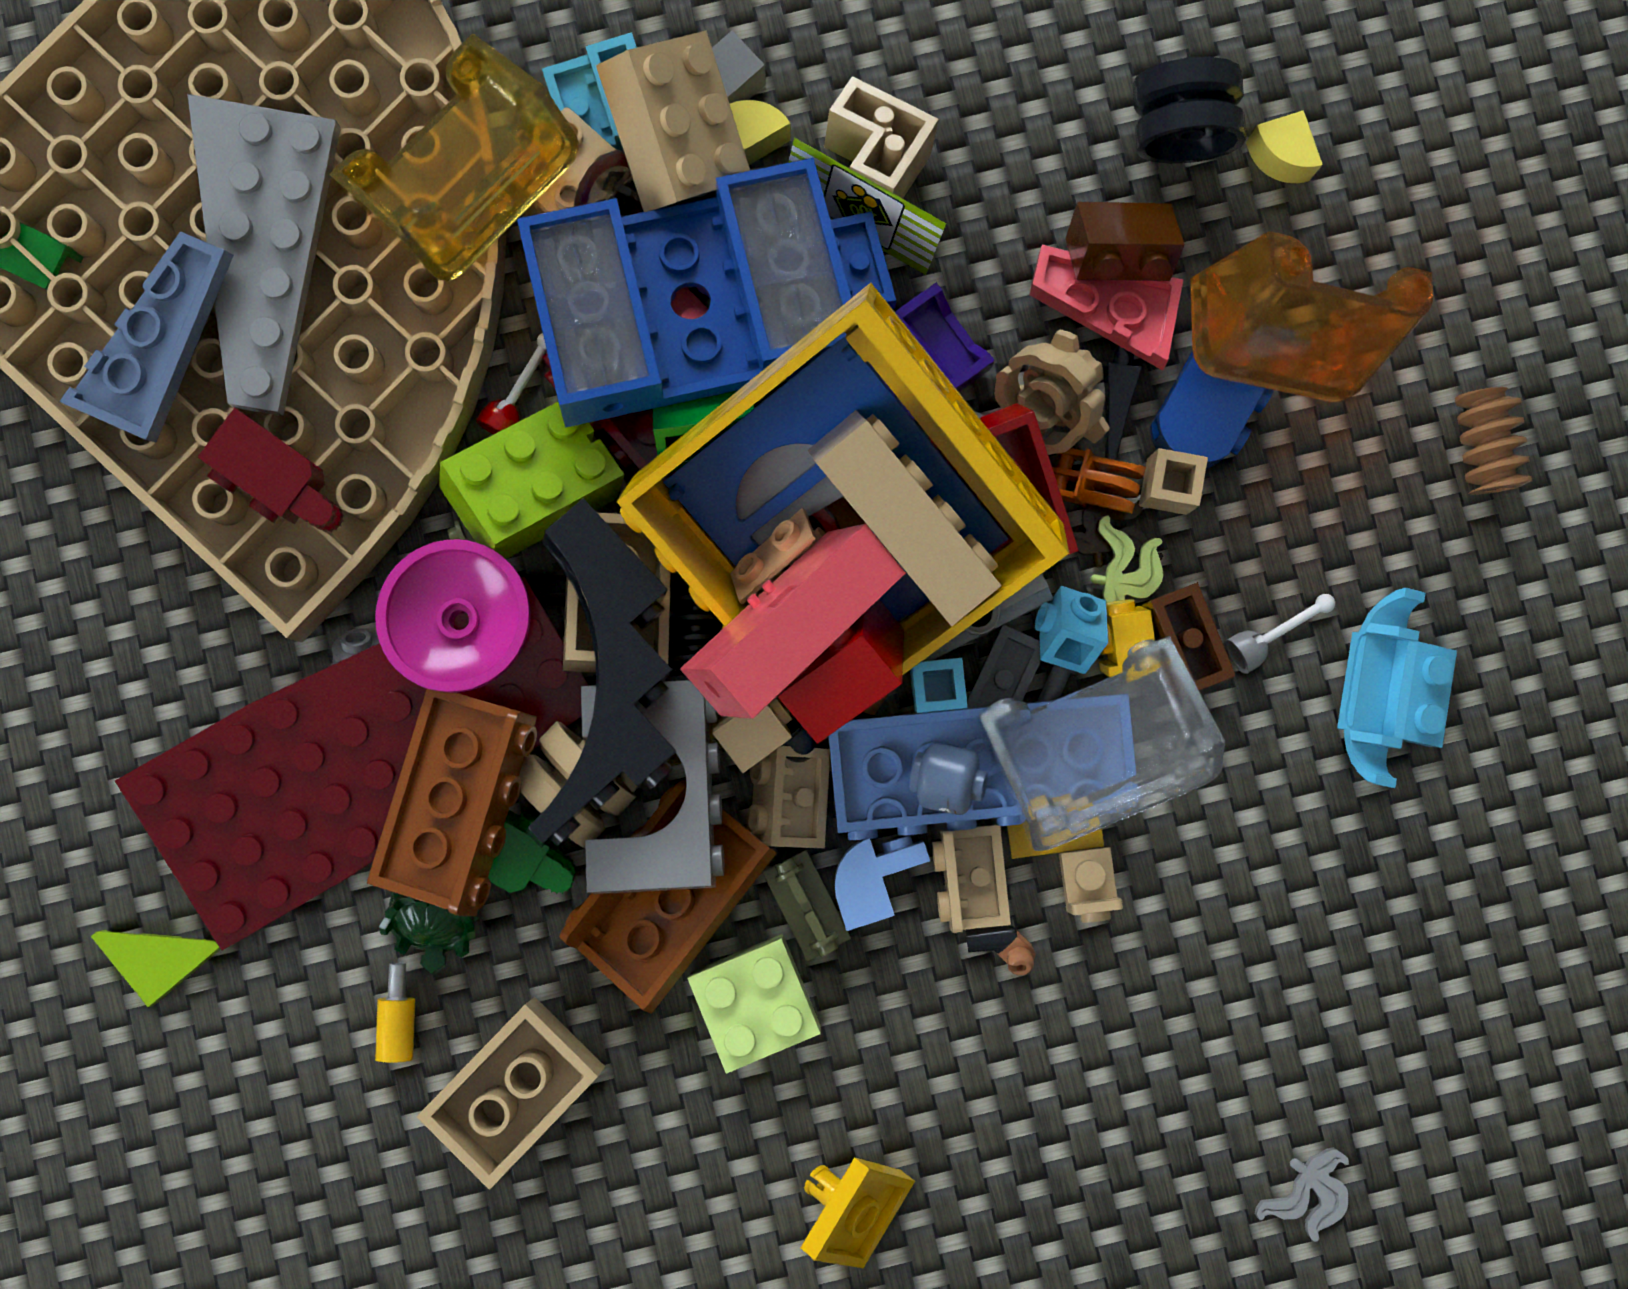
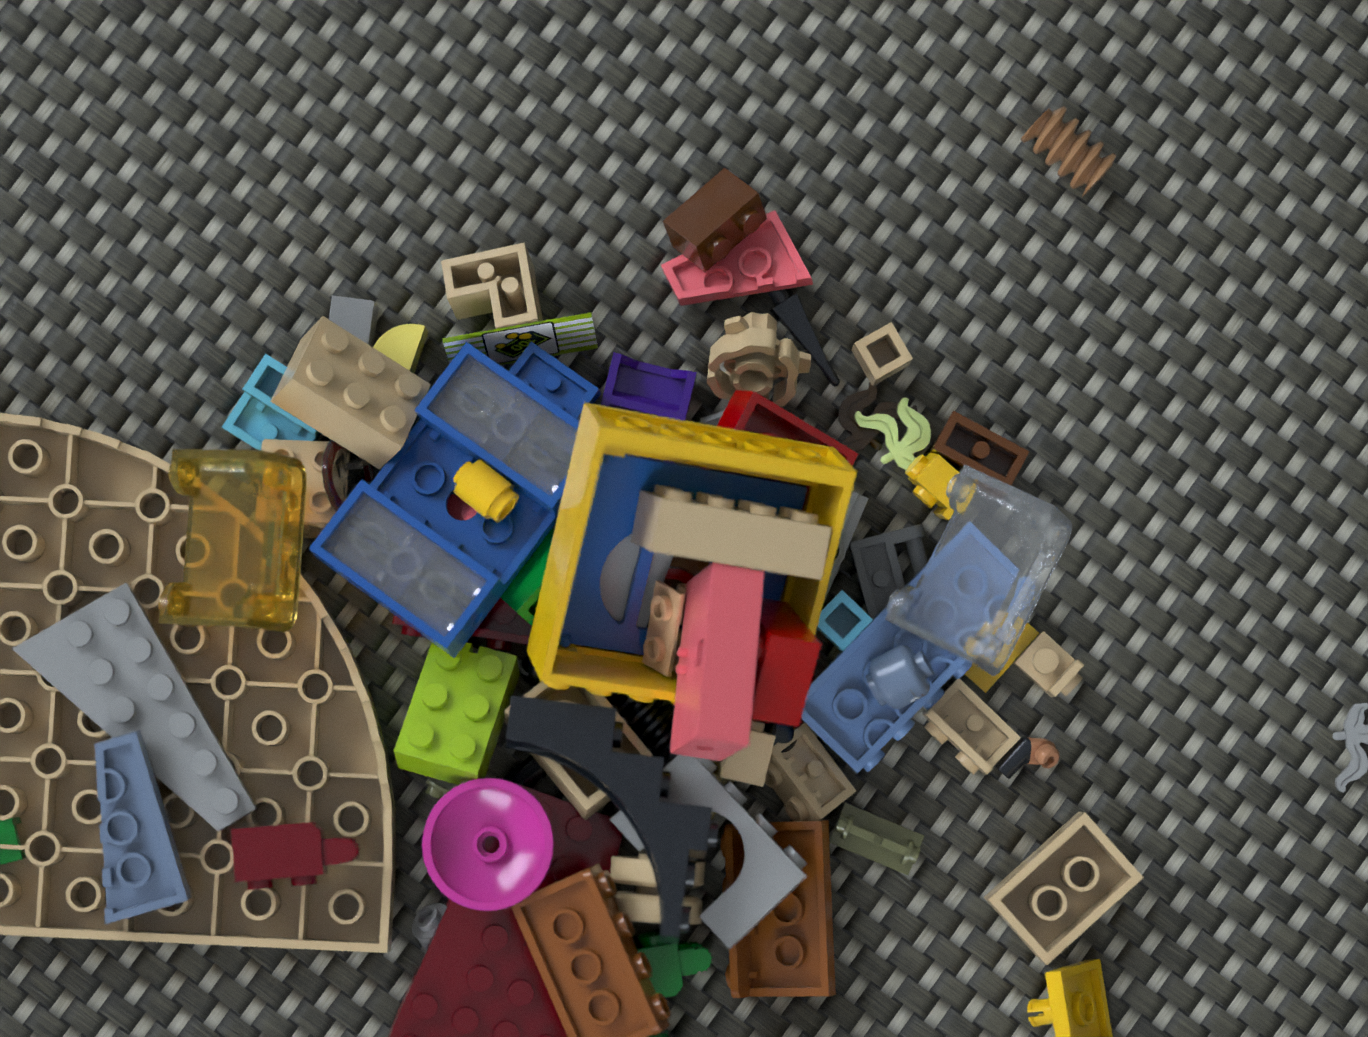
camera: 40 degrees left, 0 degrees up
hinge [476,333,547,435] -> none
yellowish green brick [687,933,821,1074] -> none
light blue brick [834,835,930,931] -> none
medium azure brick [1035,586,1108,674] -> none
orange arm [1052,448,1146,514] -> none
black wheel [1133,56,1247,164] -> none
blue brick [1150,323,1276,469] -> none
clear orange windscreen [1190,231,1433,402] -> none
hinge [1224,594,1335,674] -> none
light yellow brick [1246,110,1323,183] -> none
medium azure plate [1337,588,1457,788] -> none
none -> yellow brick [453,459,519,523]
none -> tan brick [983,811,1144,965]

